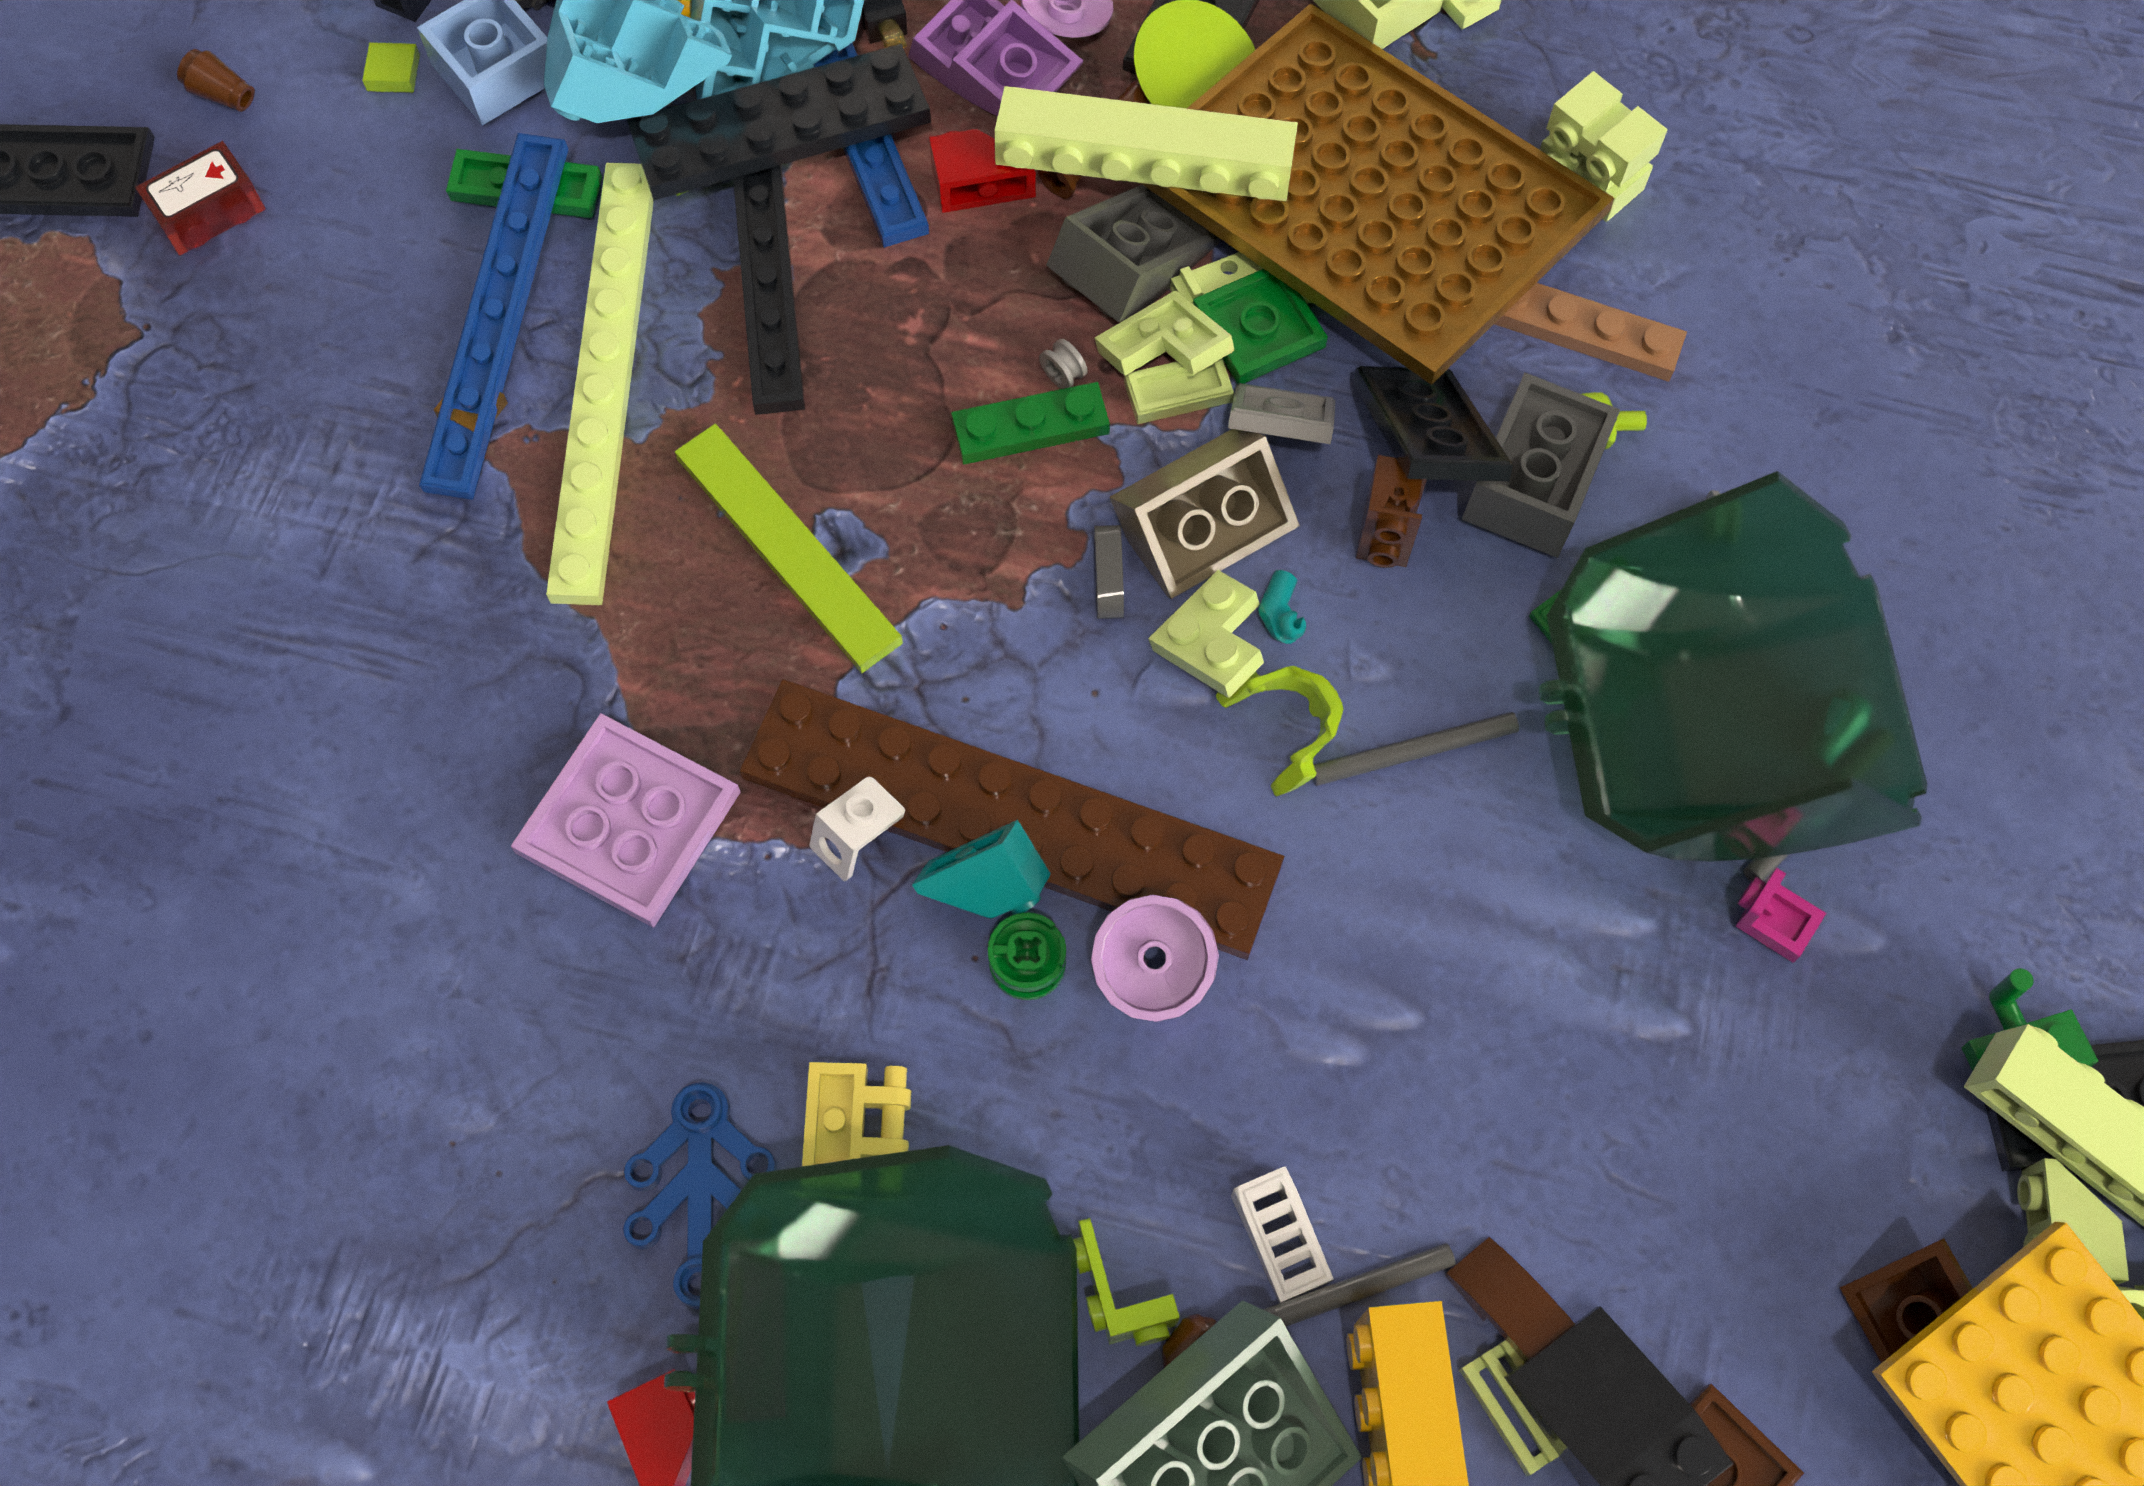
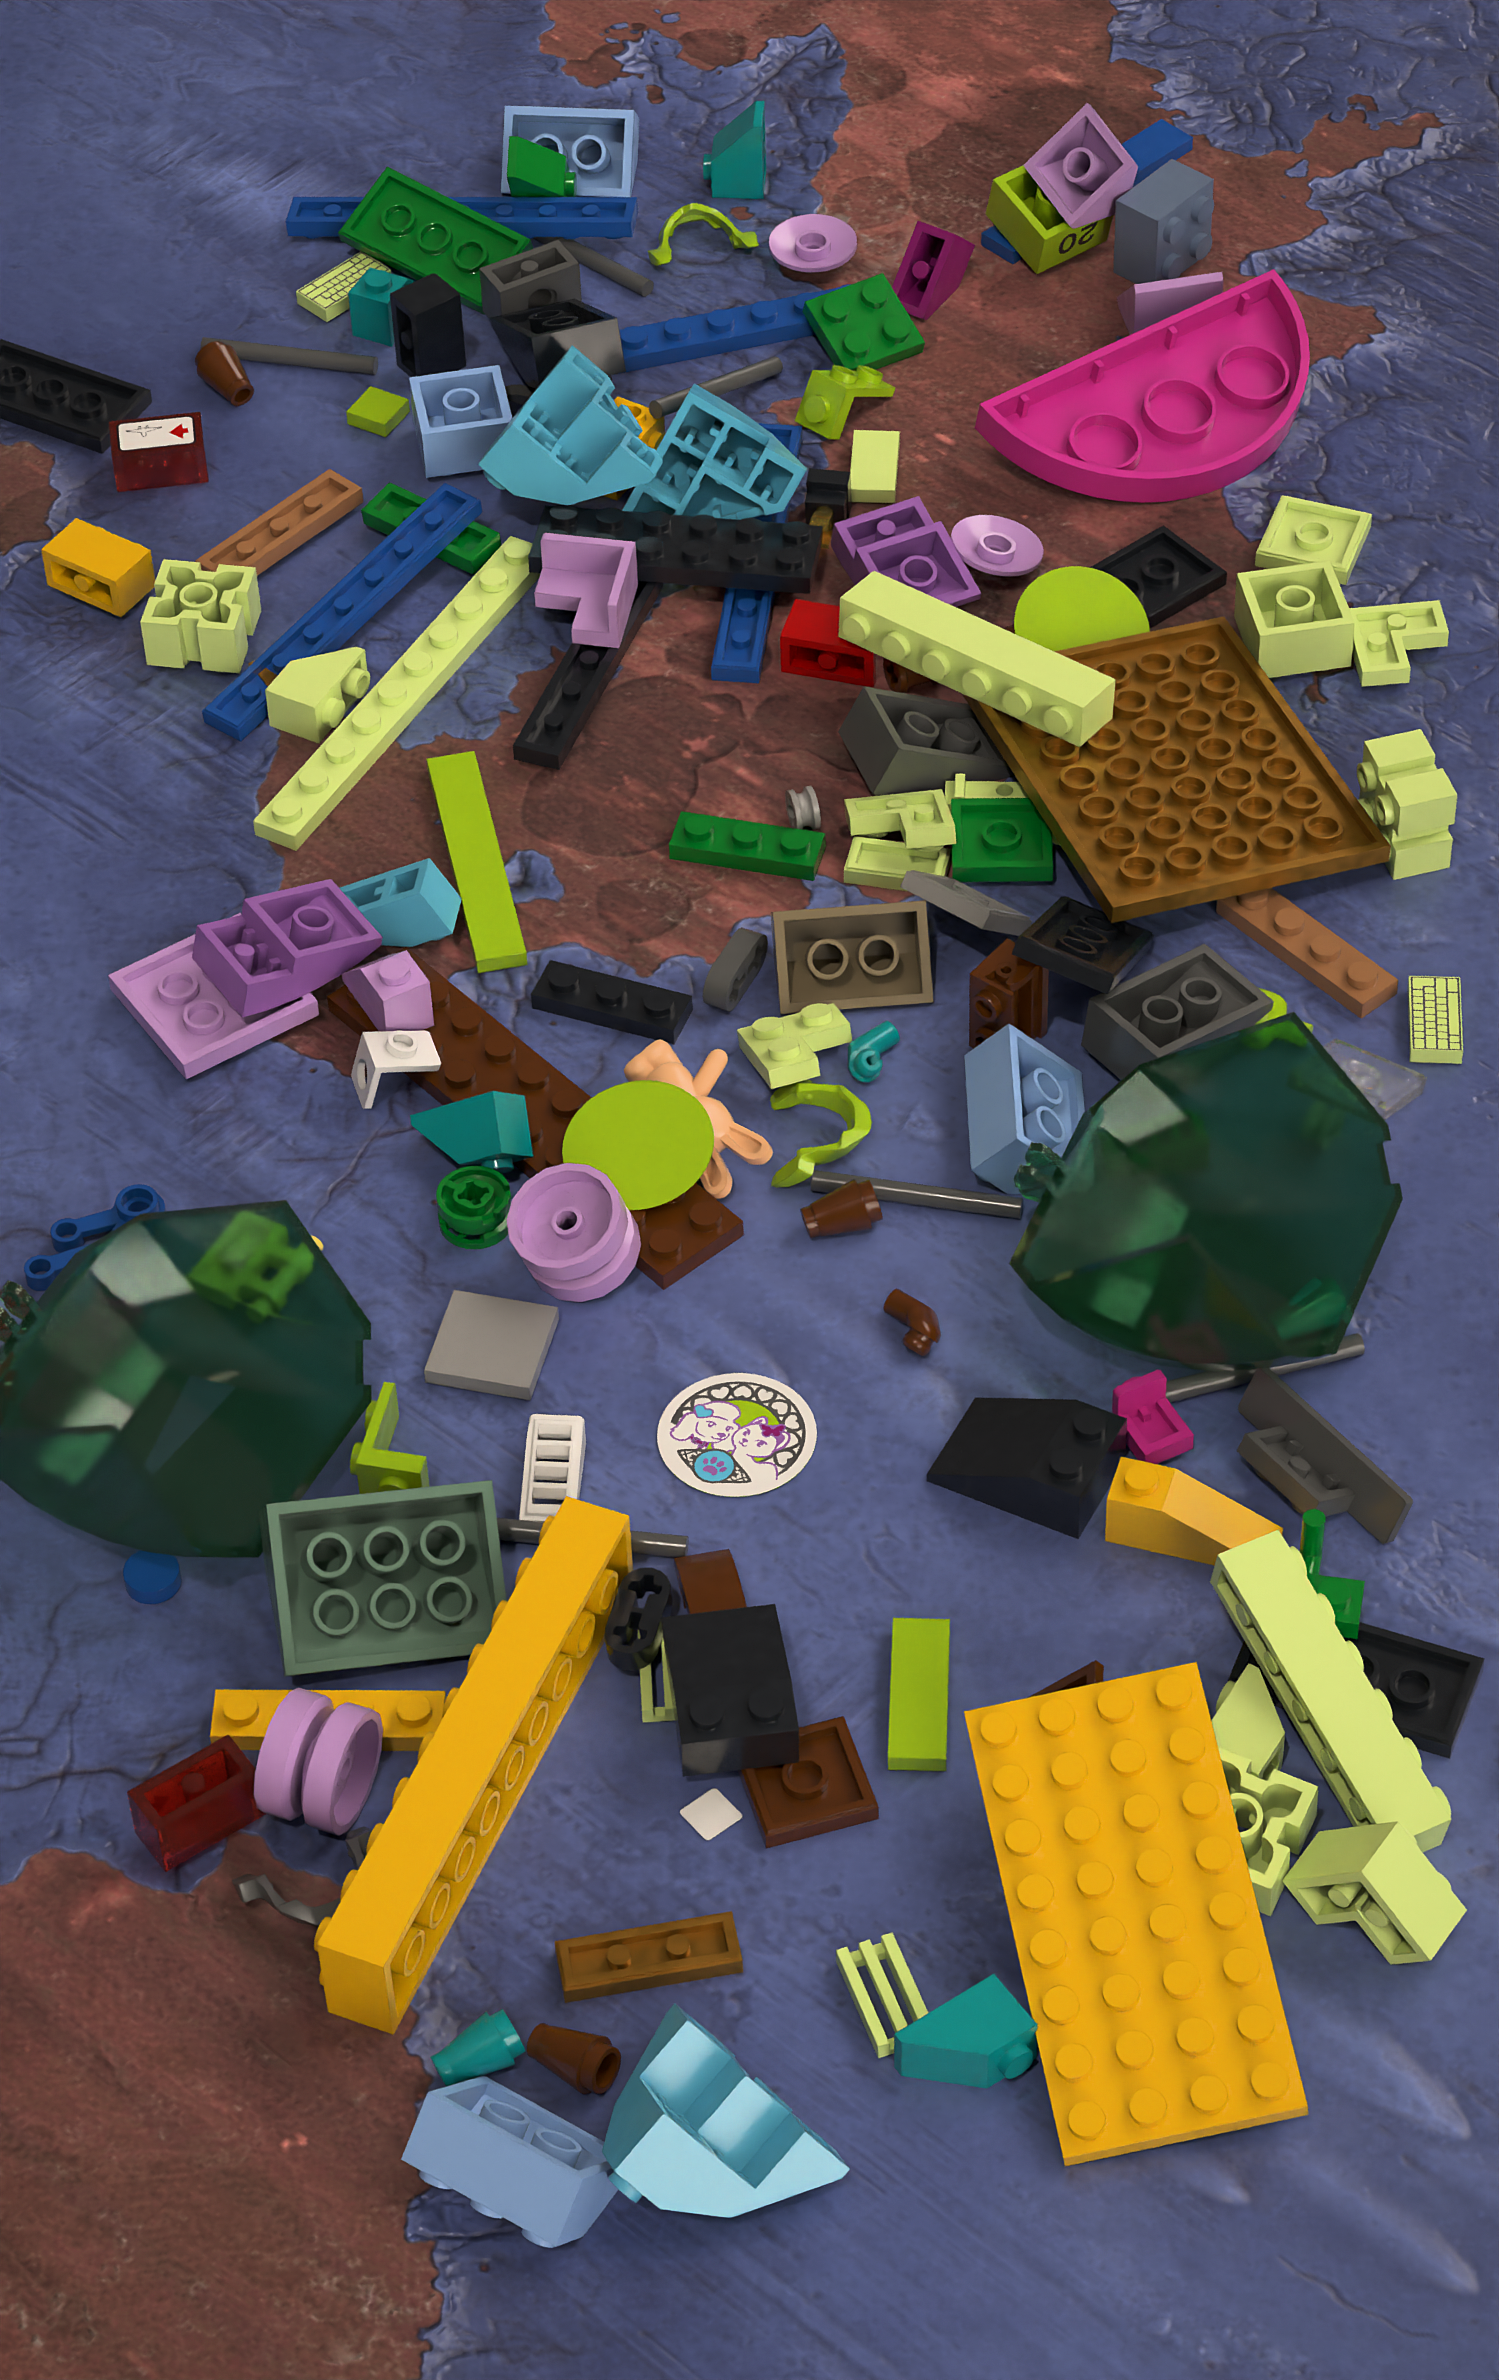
camera: 30 degrees right, 20 degrees down
none -> yellow brick [41,518,155,617]
none -> yellowish green brick [140,559,261,674]
none -> medium lavender slope [192,879,383,1018]
none -> medium nougat plate [195,469,363,576]
none -> dark grey bar [200,337,378,375]
none -> yellowish green slope [265,647,370,743]
none -> medium azure slope [340,858,462,947]
none -> lavender slope [342,950,434,1031]
none -> light grey tile [424,1290,559,1401]
none -> black plate [531,960,693,1045]
none -> lavender panel [534,533,638,648]
none -> lime sticker [562,1080,714,1210]
none -> black beam [604,1568,673,1670]
none -> light nougat animal [624,1039,773,1199]
none -> sticker [657,1373,817,1497]
none -> reddish brown cone [800,1179,883,1239]
none -> reddish brown arm [883,1288,941,1356]
none -> lime tile [888,1618,950,1771]
none -> black slope [927,1397,1127,1539]
none -> light blue slope [964,1024,1091,1195]
none -> yellow slope [1105,1457,1283,1566]
none -> dark grey bracket [1237,1367,1413,1544]
none -> clear tile [1288,1038,1427,1123]
none -> yellowish green tile [1407,976,1463,1064]

